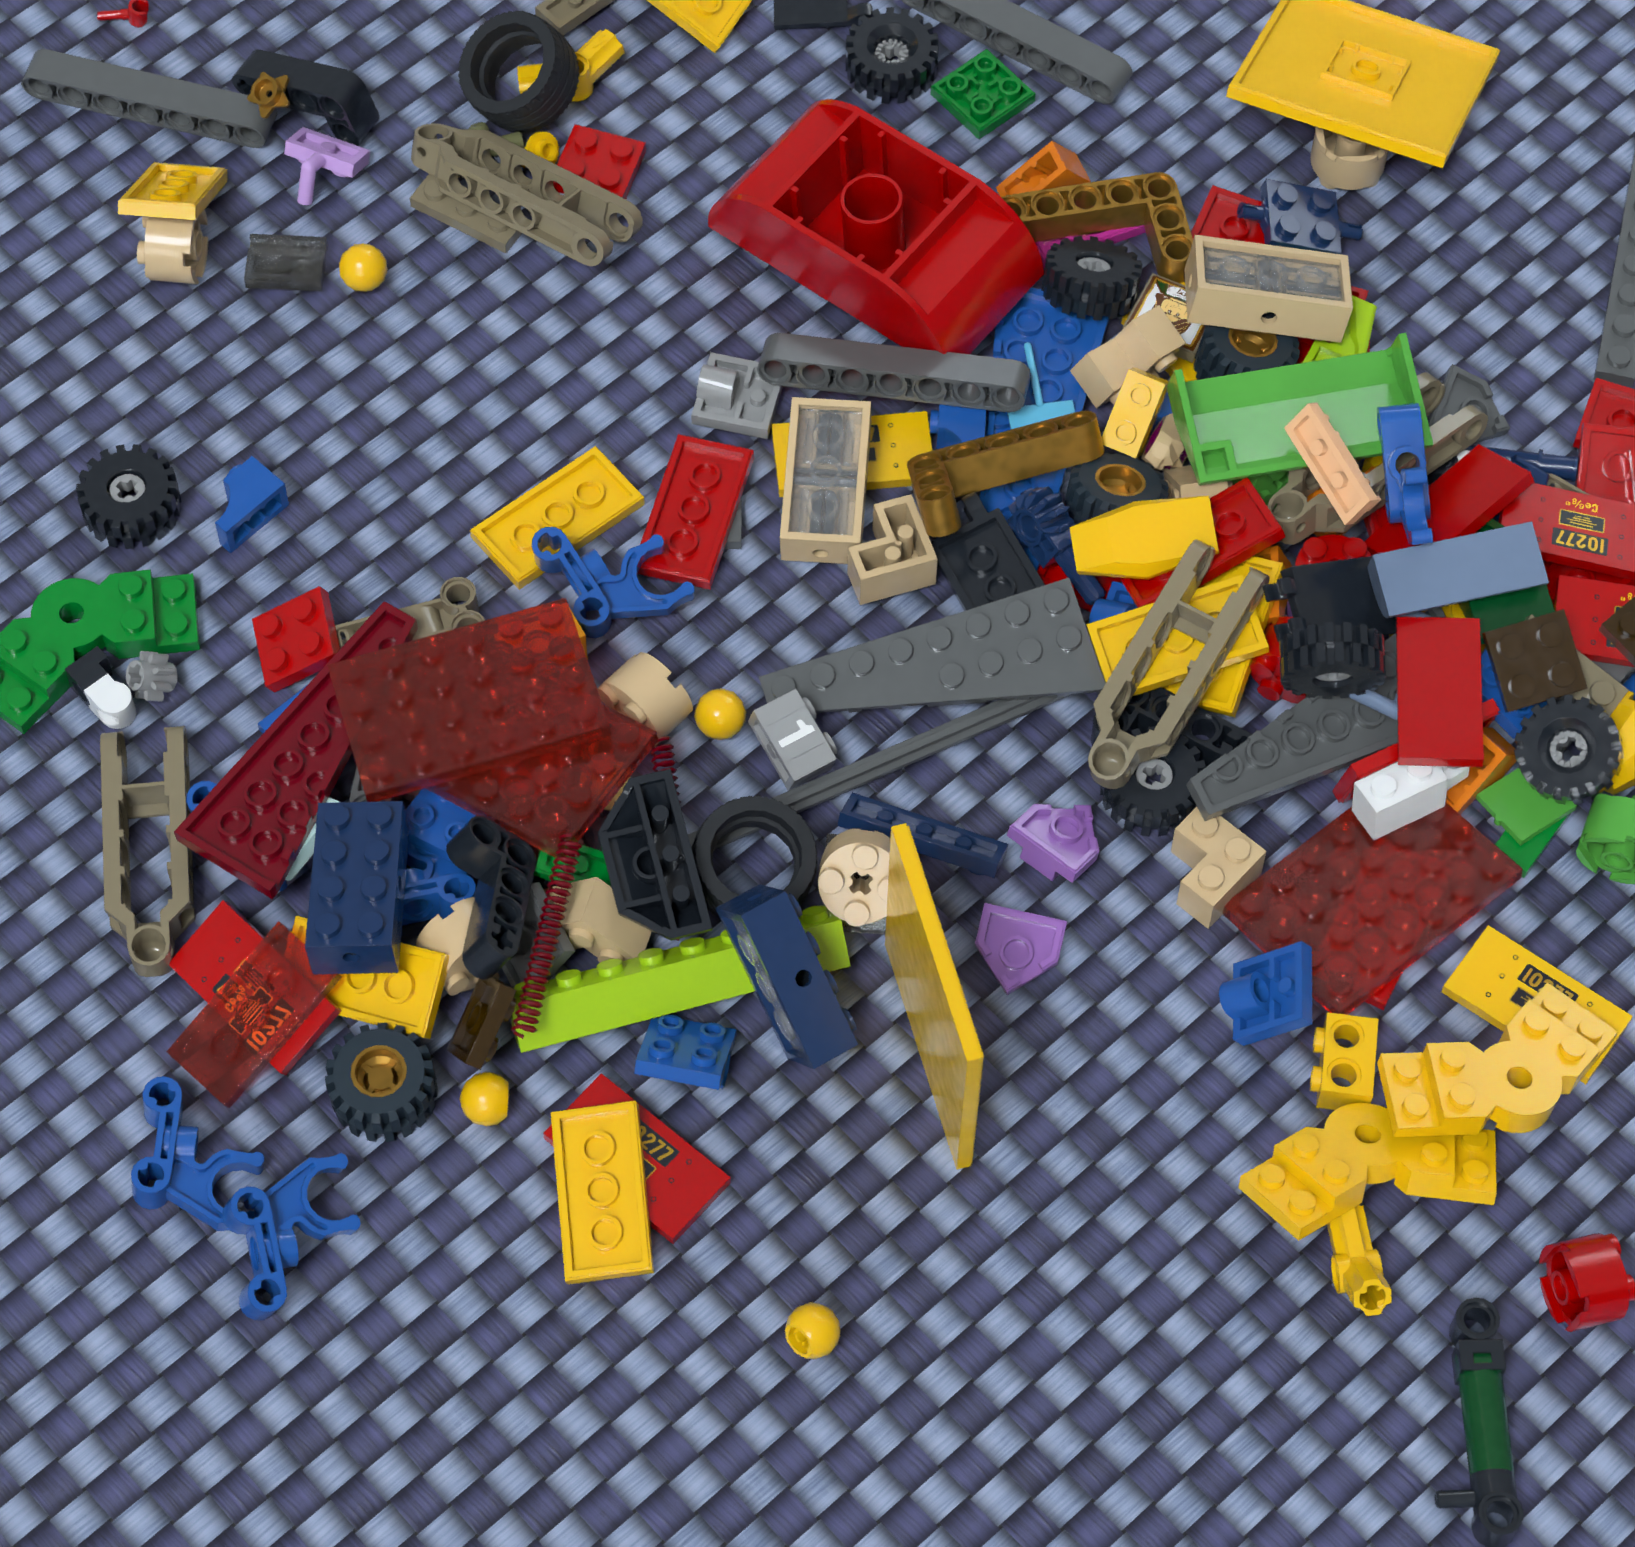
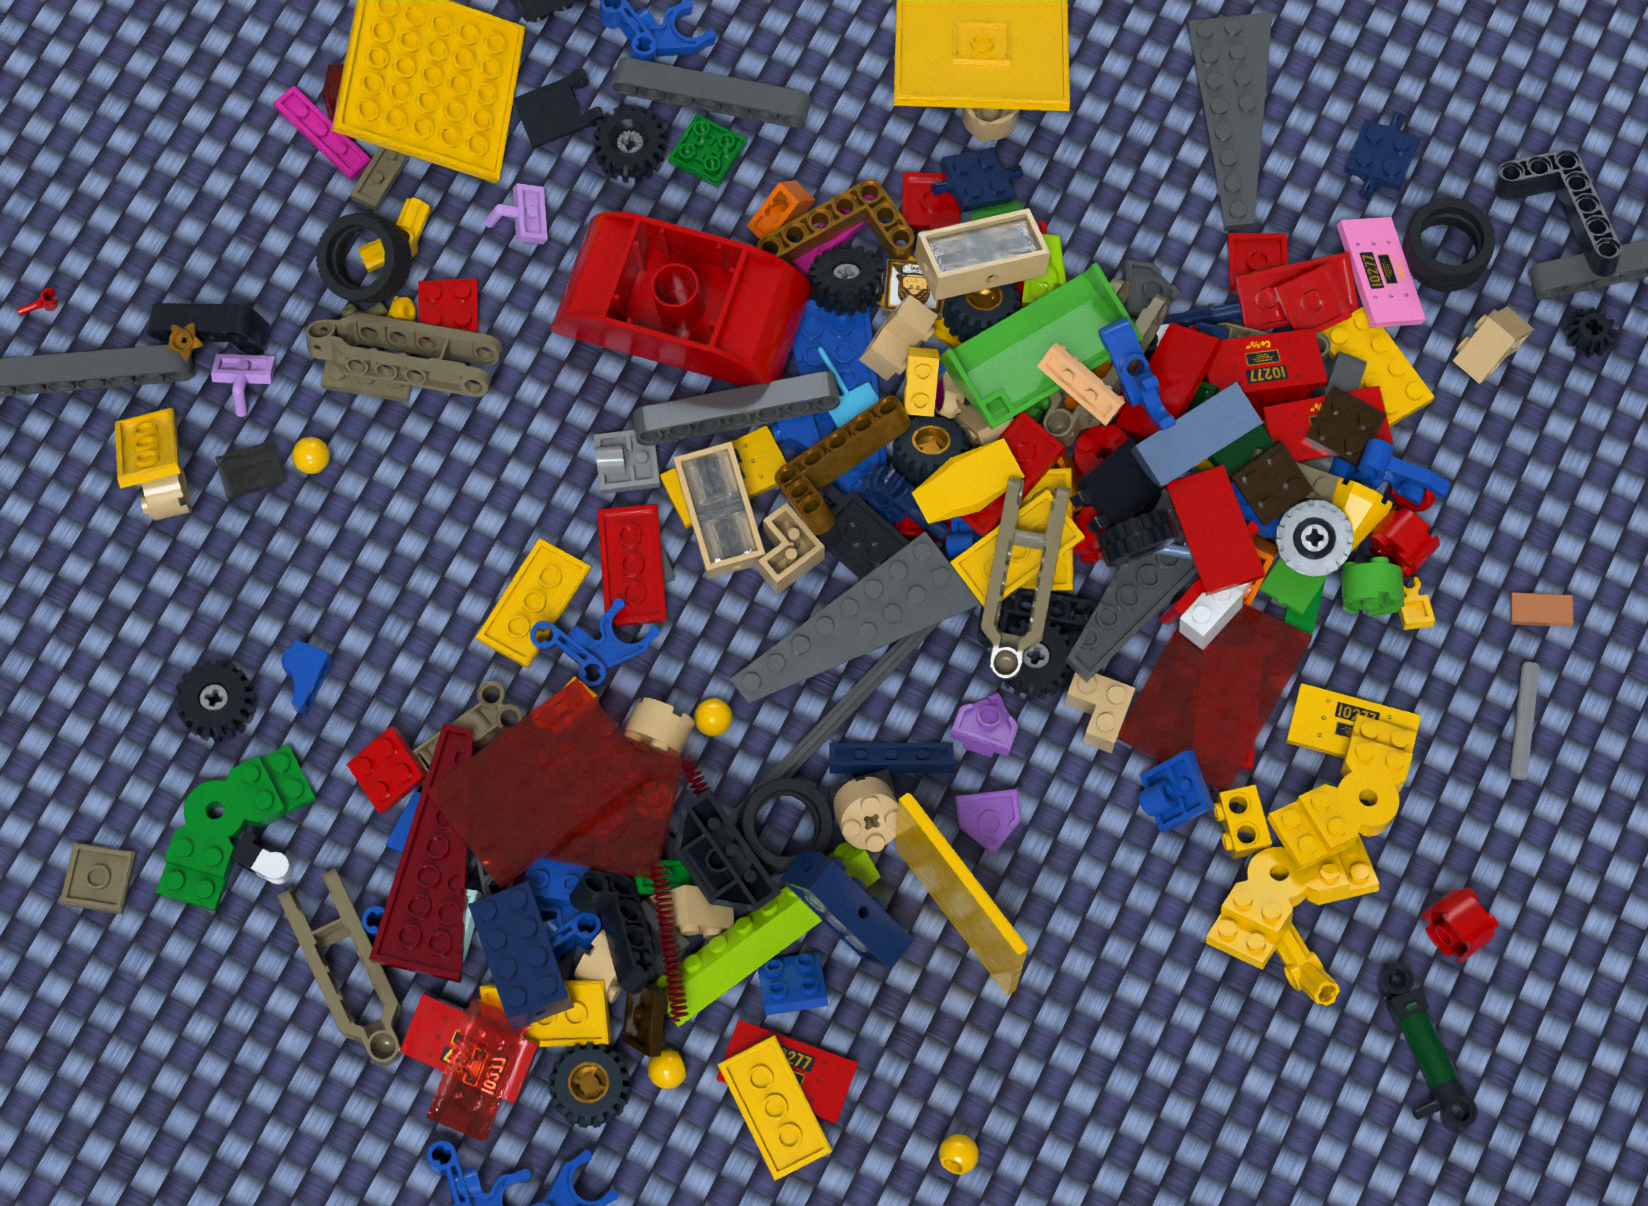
camera: 20 degrees left, 10 degrees up
light grey gear [126,651,177,702] -> none
light grey brick [748,689,837,791] -> none
none -> lavender plate [484,183,548,244]

